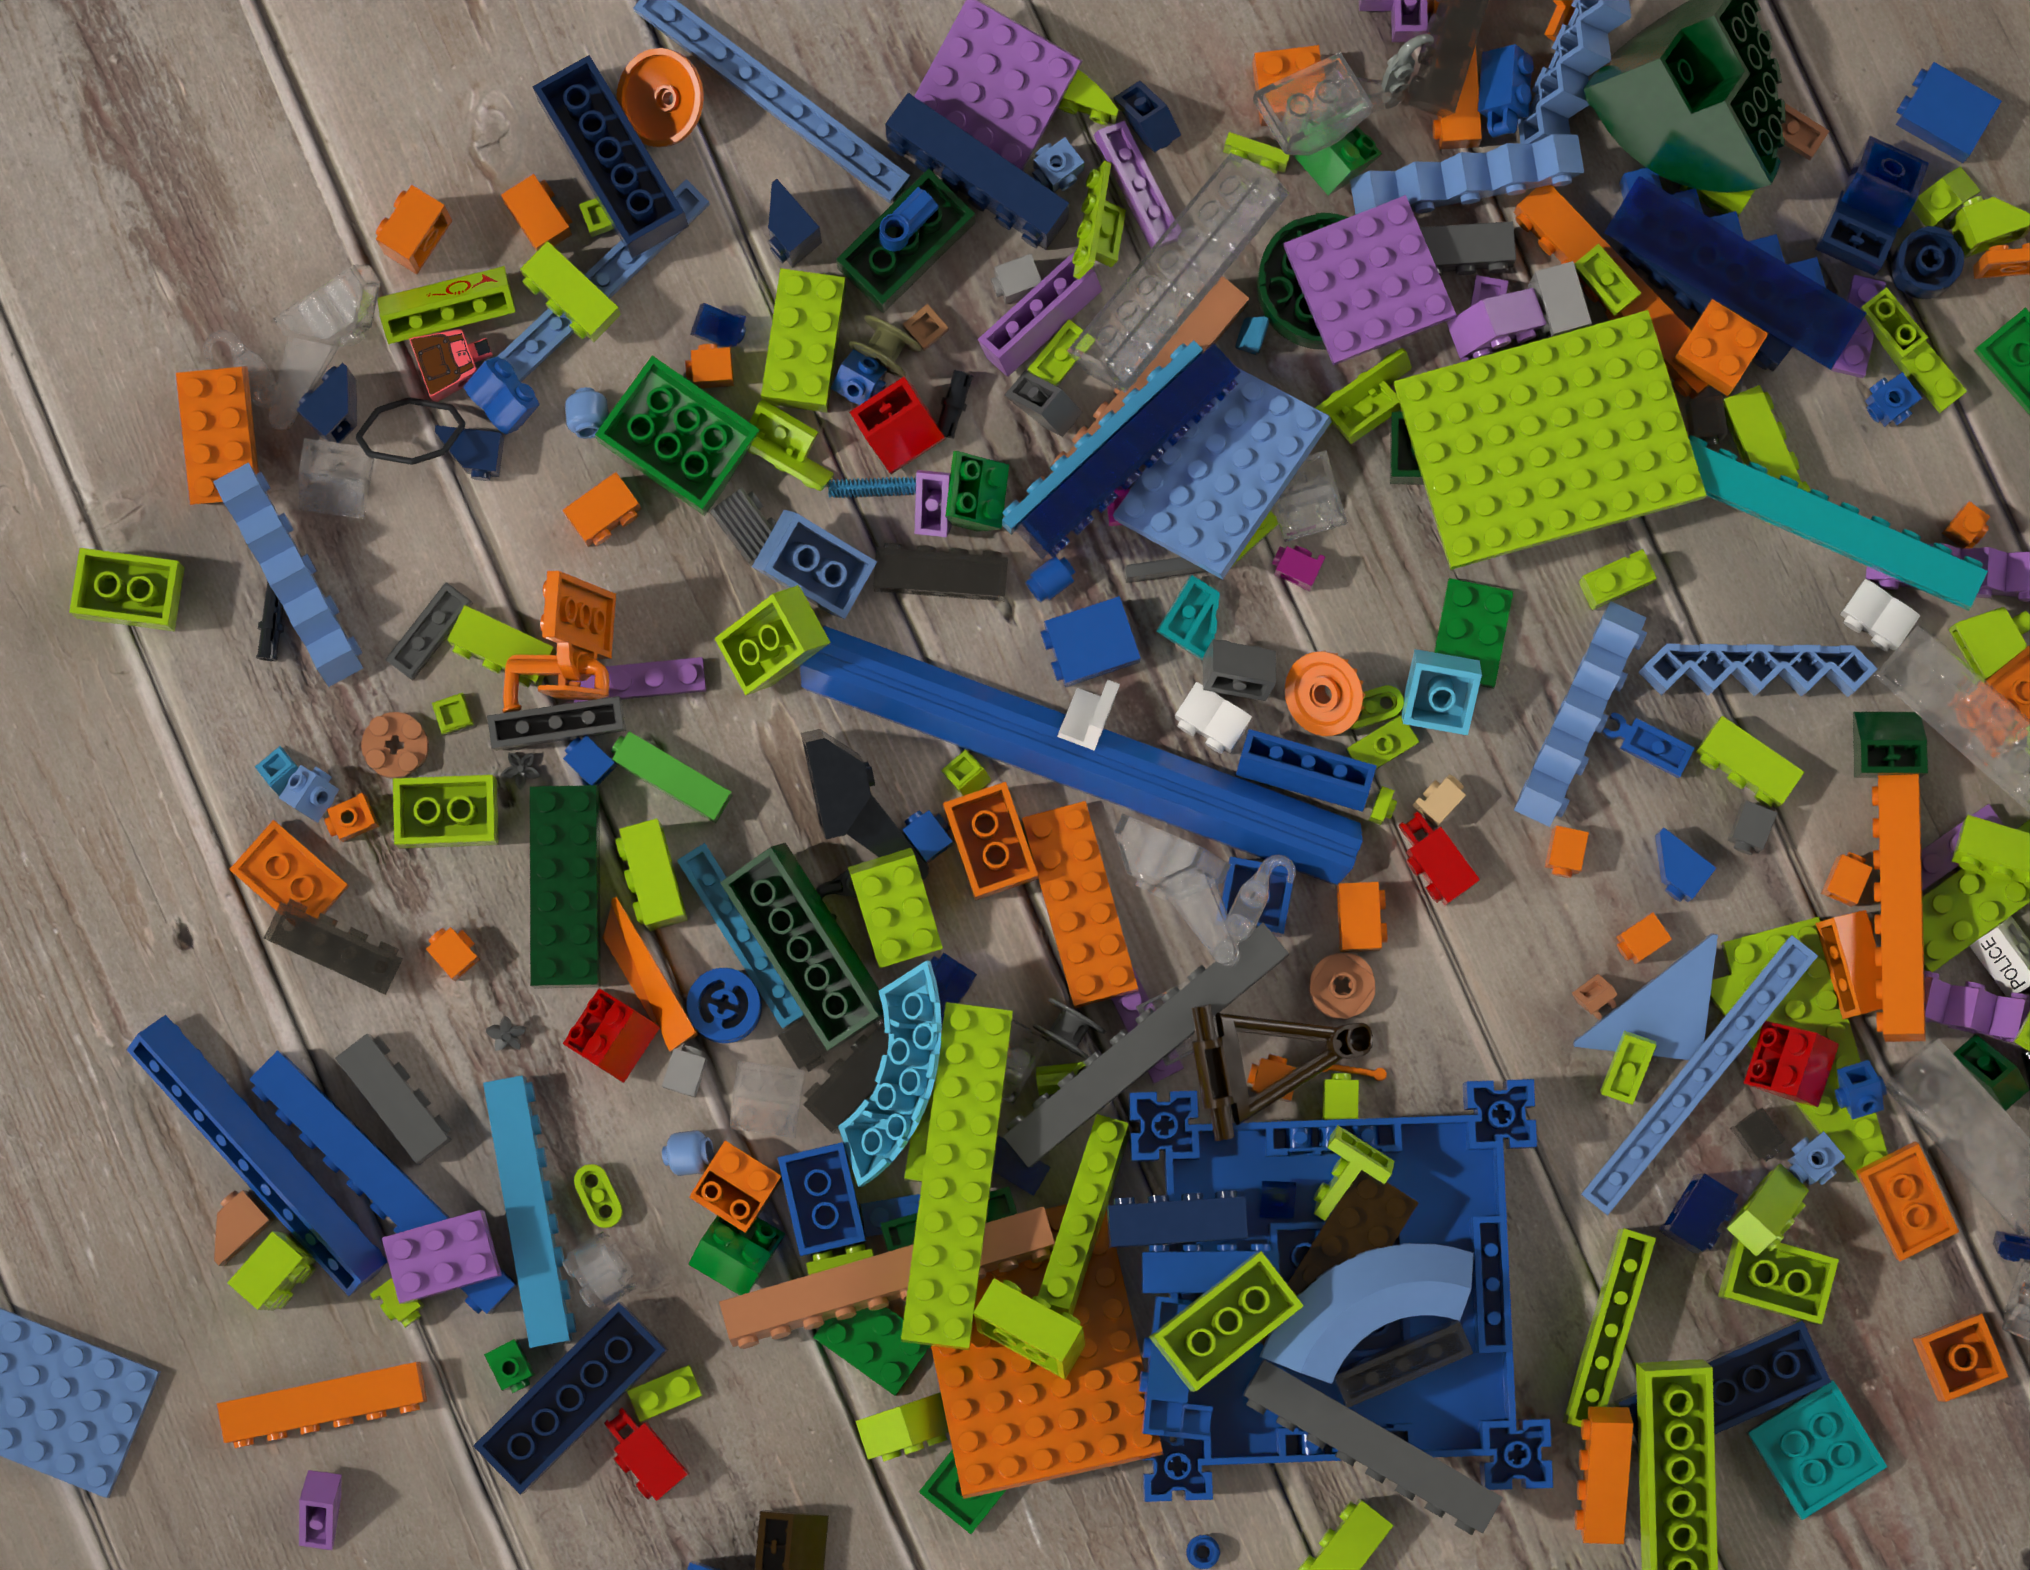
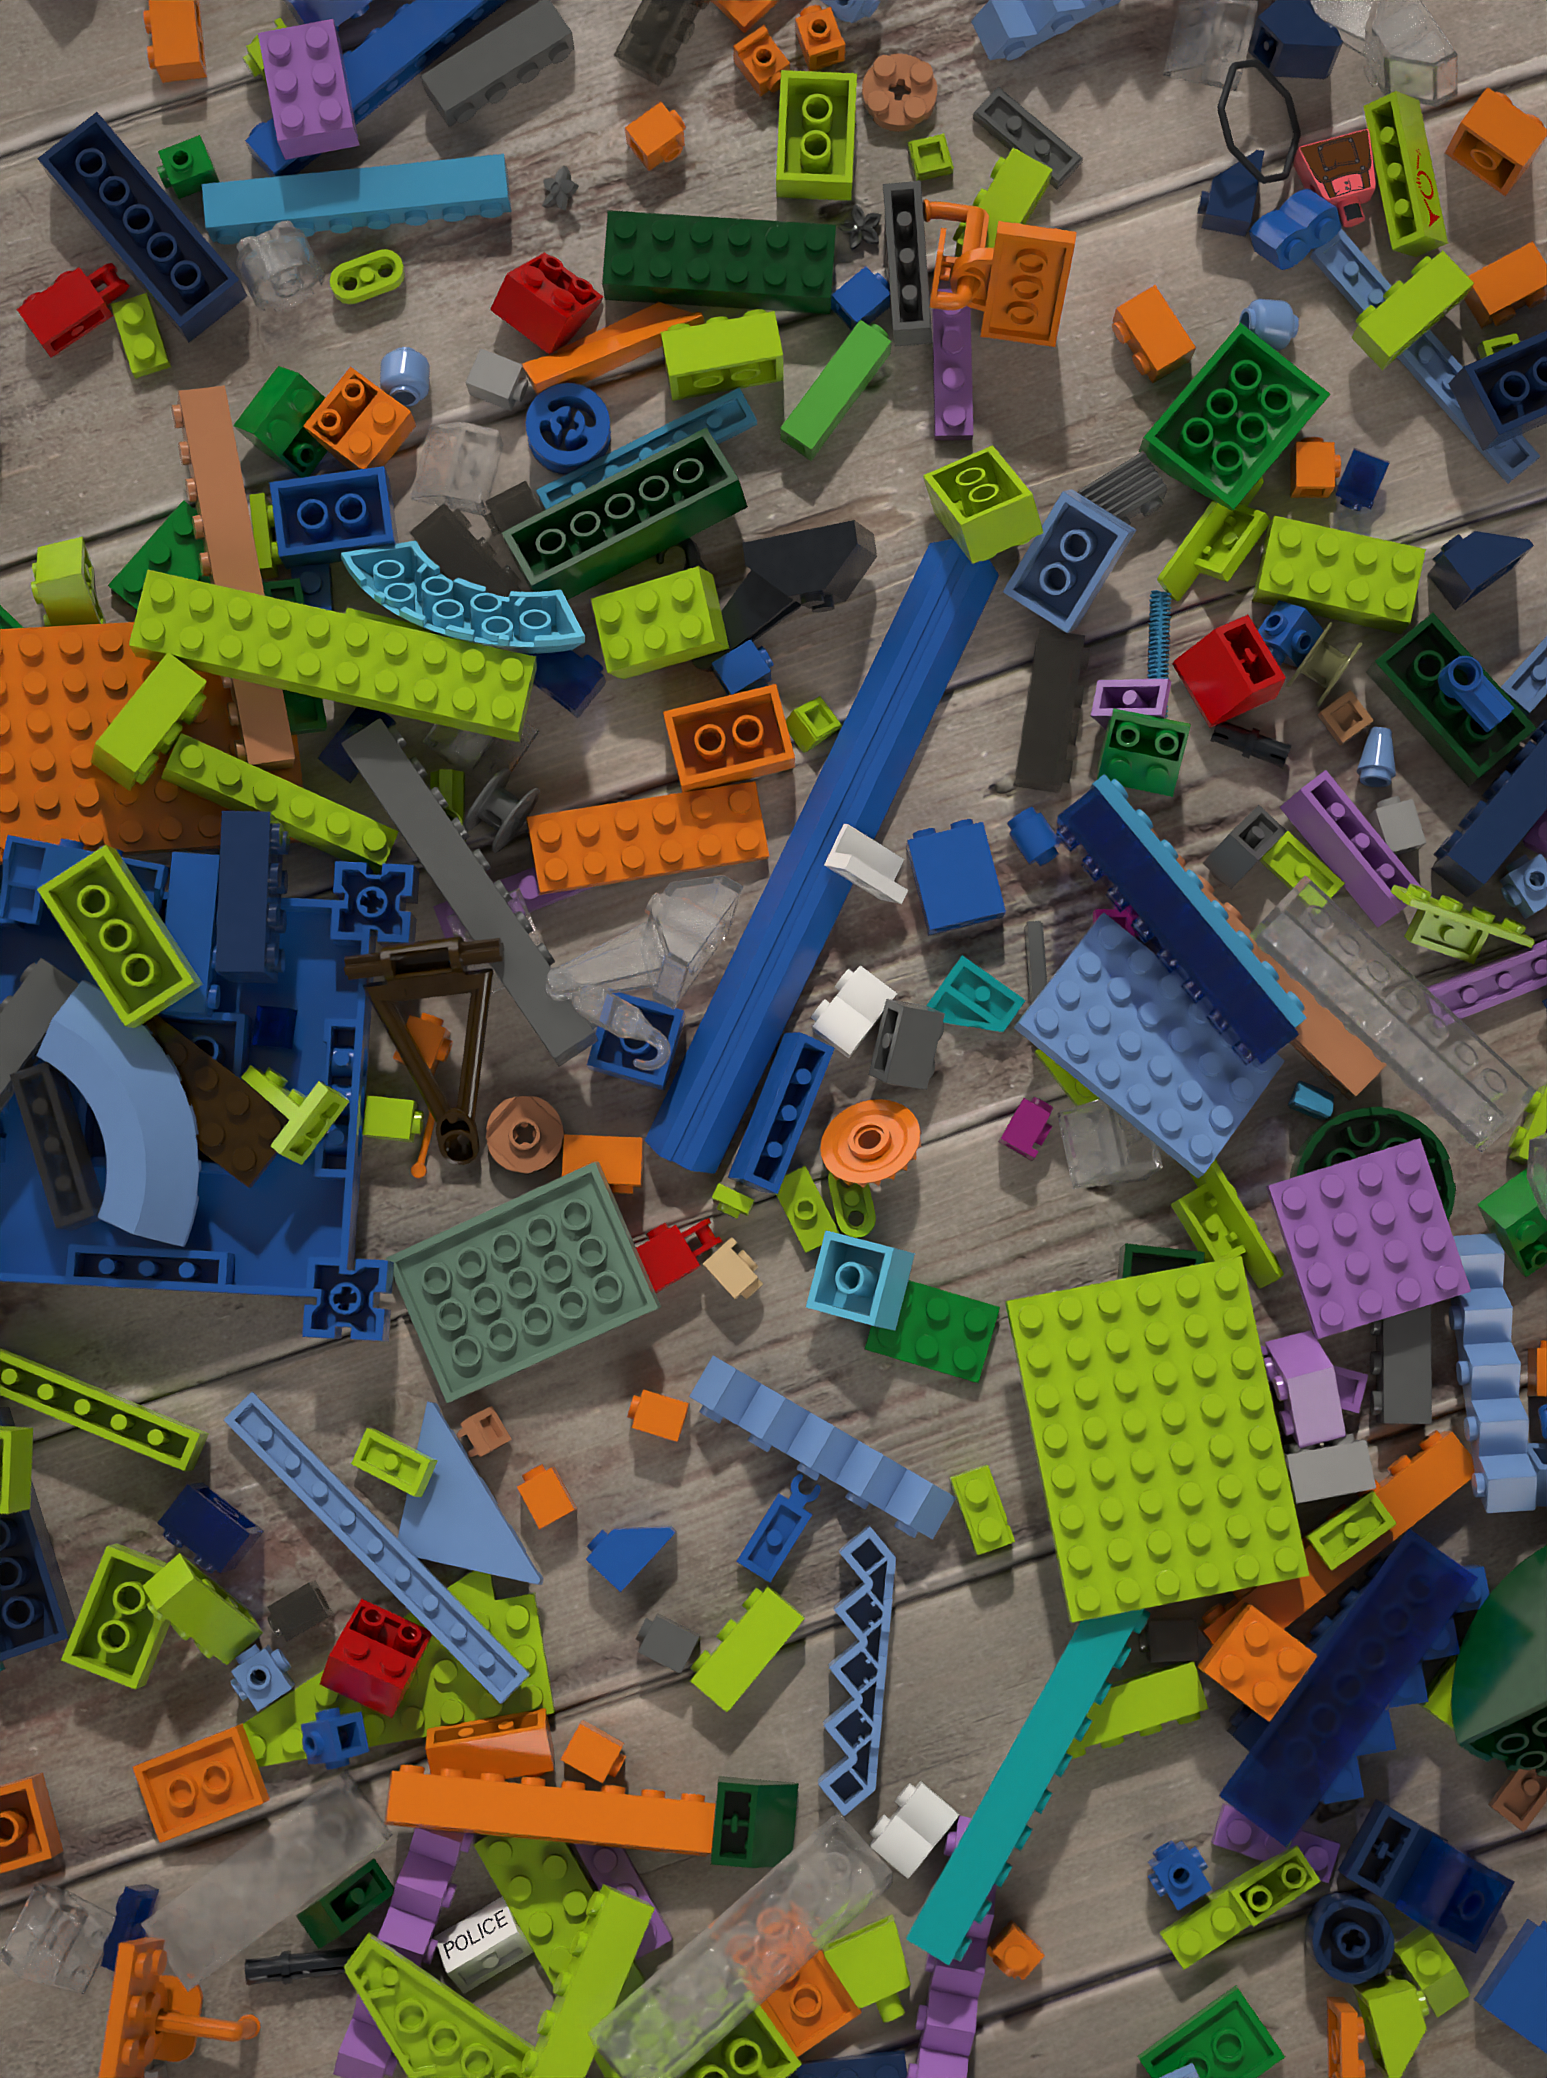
camera: 100 degrees right, 0 degrees up
none -> sand green plate [386,1162,662,1403]
none -> orange brick [733,25,790,97]
none -> medium blue cone [1357,727,1396,787]

